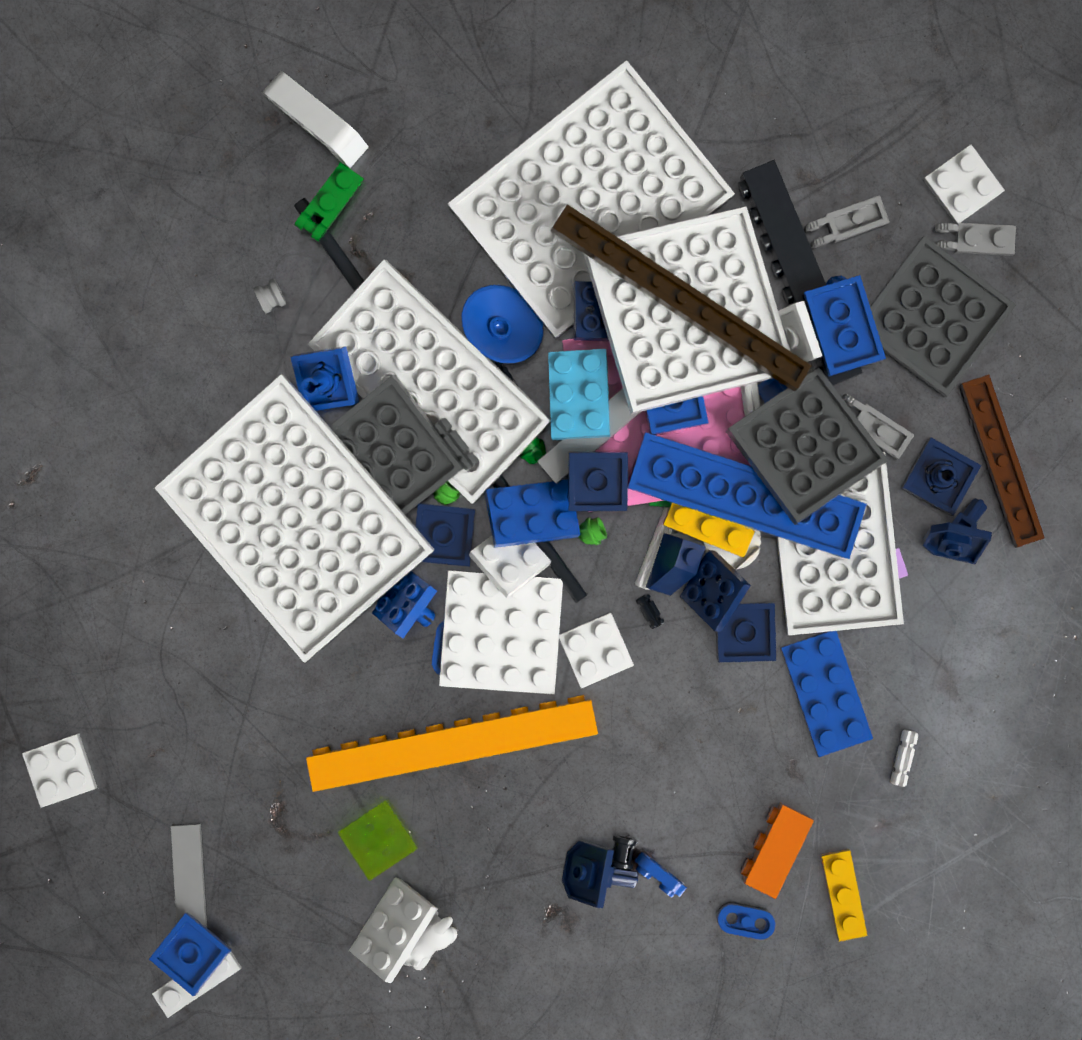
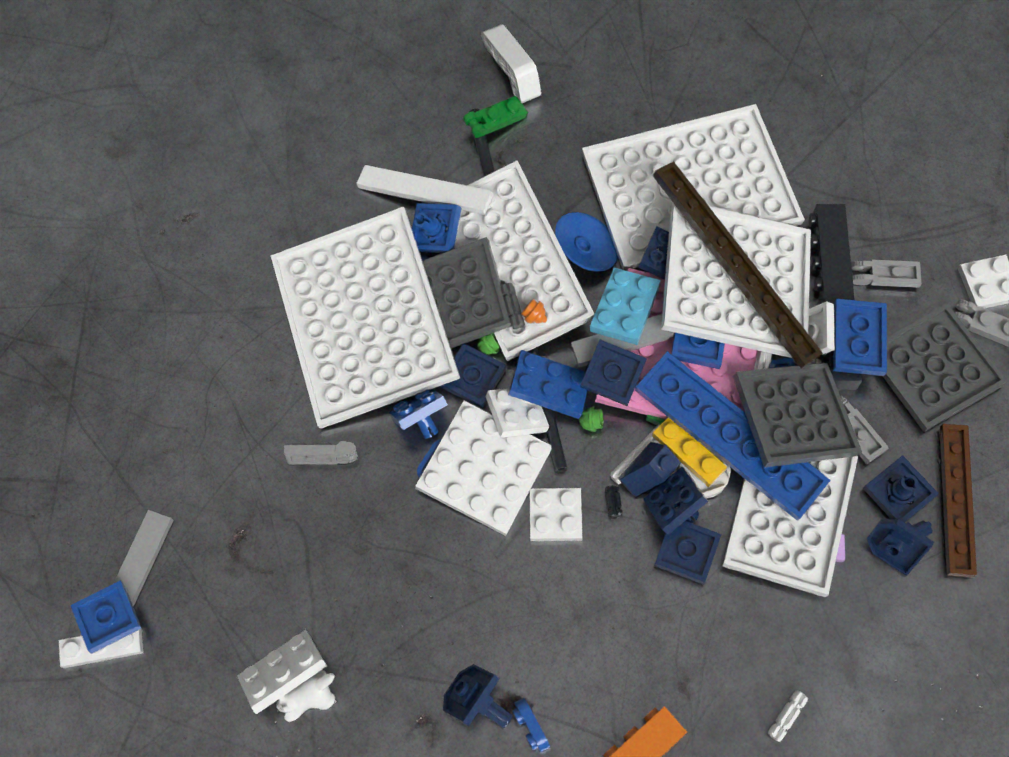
camera: 25 degrees right, 20 degrees down
white plate [22,734,97,808] -> none
light grey wheel [253,279,286,314] -> none
light orange brick [306,695,598,792] -> none
clear neon green plate [337,799,418,881] -> none
green plate [519,437,546,464] -> none
black bush [611,835,638,870] -> none
blue plate [780,631,873,757] -> none
none -> light grey hinge [284,441,358,464]
none -> white tile [357,165,493,215]
none -> orange plate [521,299,547,324]

